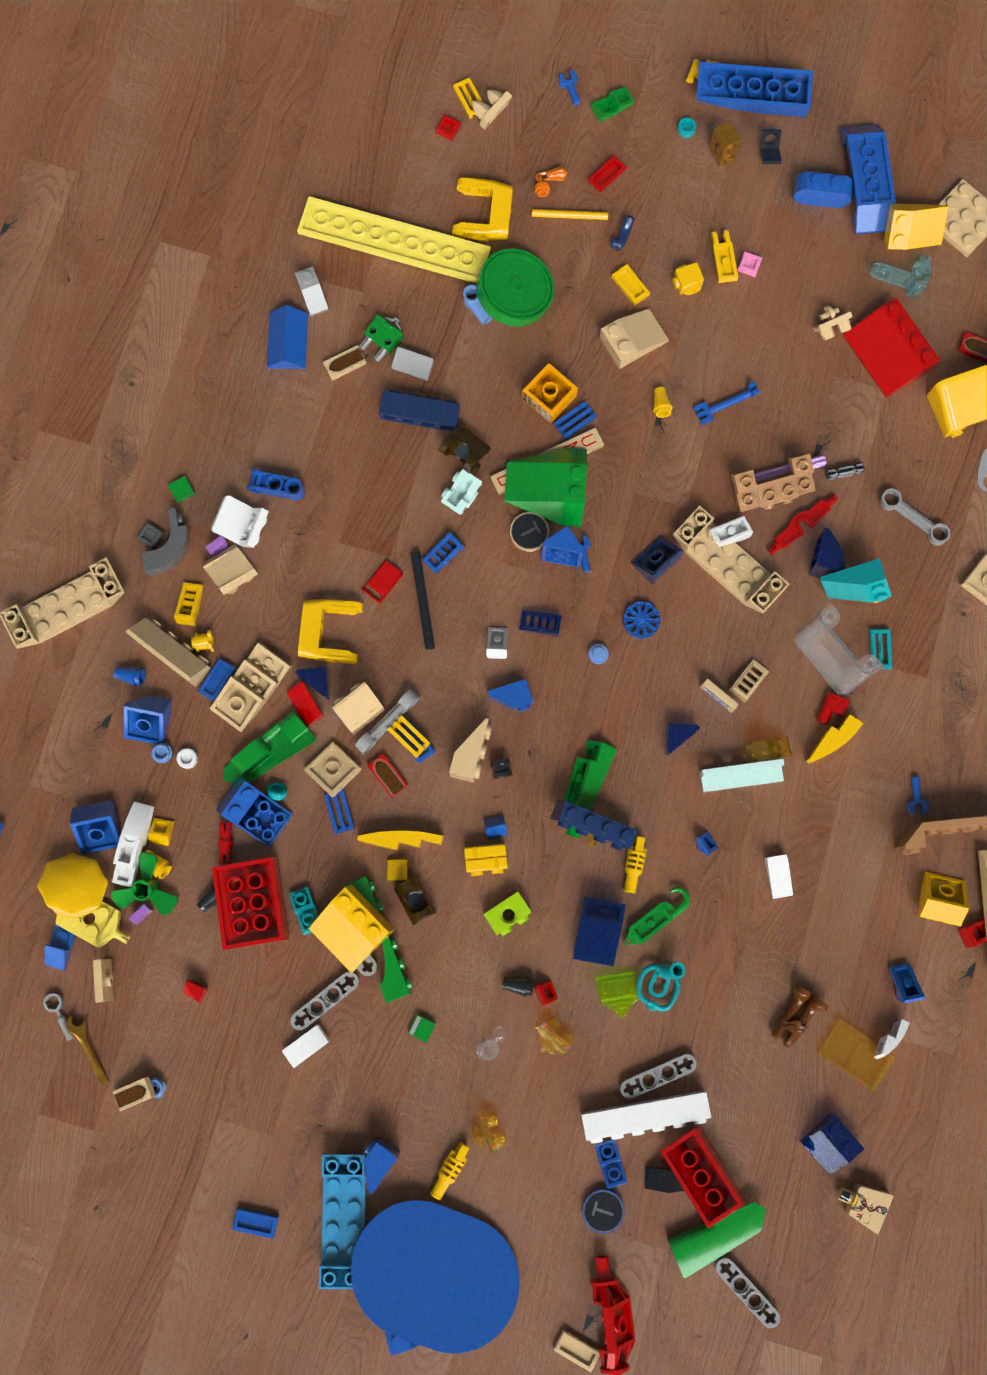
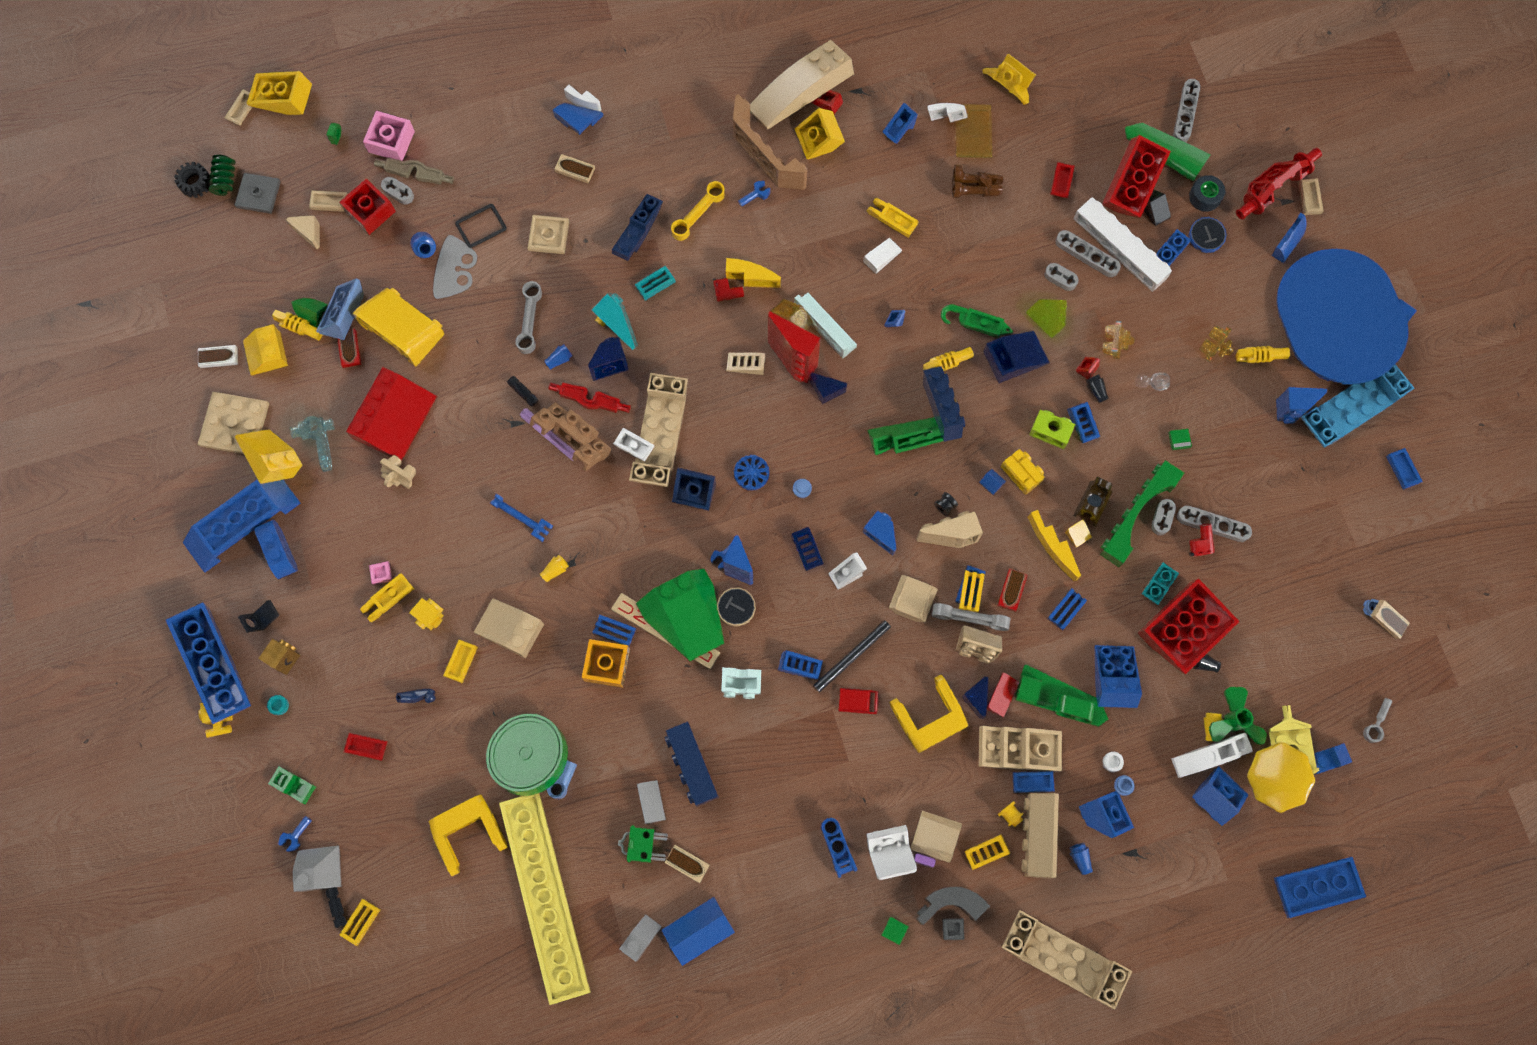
camera: 125 degrees left, 5 degrees down
pearl gold piece [65,1016,108,1086] -> none
tan plate [93,959,114,1003] -> none
medium lavender tile [129,904,153,924] -> none
yellow slope [148,818,174,846] -> none
red slope [184,980,209,1004] -> none
red pin [217,822,233,864] -> none
teal tile [267,782,288,800] -> none
white slope [282,1024,330,1068] -> none
tan plate [304,742,362,798] -> none
yellow slope [309,884,395,973] -> none
red tile [436,114,461,141] -> none
dark brown piece [438,426,491,474] -> none
tan tile [472,90,512,130] -> none
yellow bar [532,209,608,220] -> none
orange piece [534,166,567,197] -> none
teal piece [636,962,686,1012] -> none
tan tile [700,679,738,713] -> none
clear windscreen [795,603,884,695] -> none
clear blue slope [800,1113,864,1175] -> none
tan torso [837,1183,894,1234] -> none
none -> light grey slope [293,846,342,892]
none -> black axle [325,887,347,928]
none -> blue cone [544,344,573,370]
none -> dark blue slope [612,194,663,261]
none -> yellow piece [671,181,725,241]
none -> red slope [768,312,821,383]
none -> yellow hinge [867,198,919,238]
none -> tan slope [889,575,938,622]
none -> yellow piece [982,54,1036,105]
none -> light grey beam [1044,263,1078,291]
none -> red tile [1050,162,1075,198]
none -> blue slope [1067,402,1100,444]
none -> black wheel [1189,175,1226,212]
none -> red piece [1189,523,1215,556]
none -> blue slope [1271,213,1307,263]

